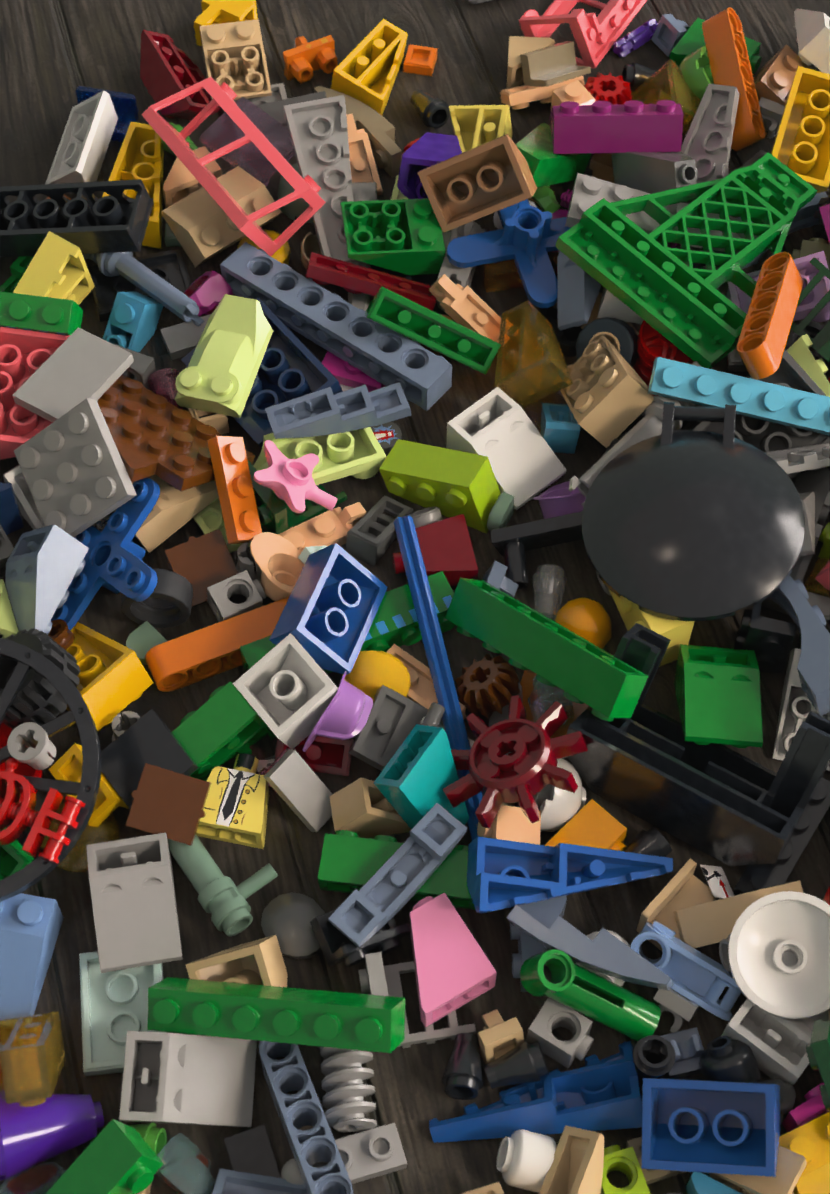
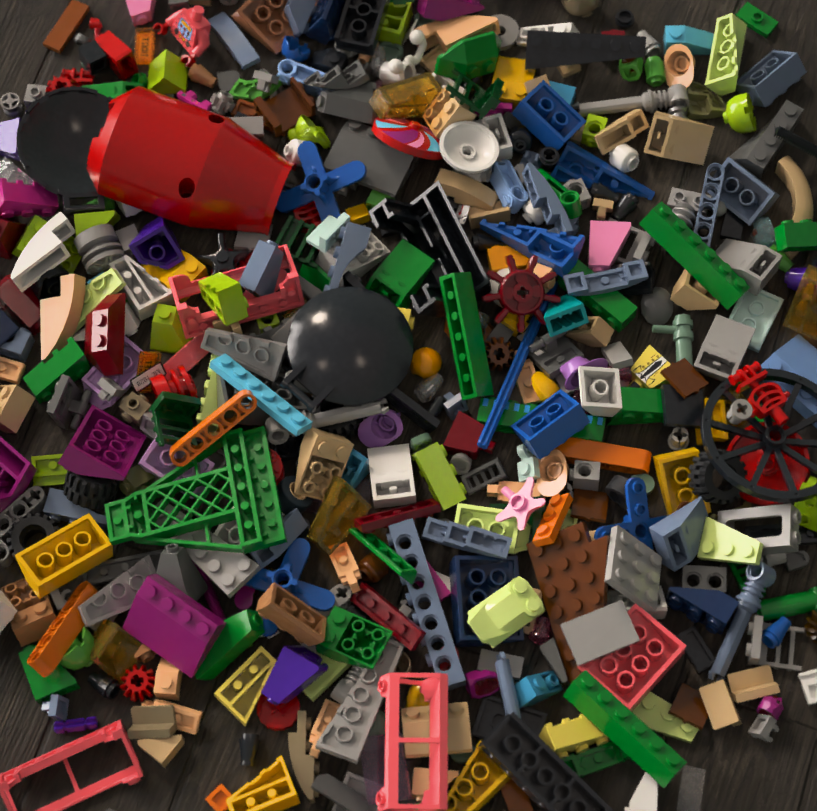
camera: 140 degrees left, 10 degrees up
none -> dark red plate [353,498,441,534]

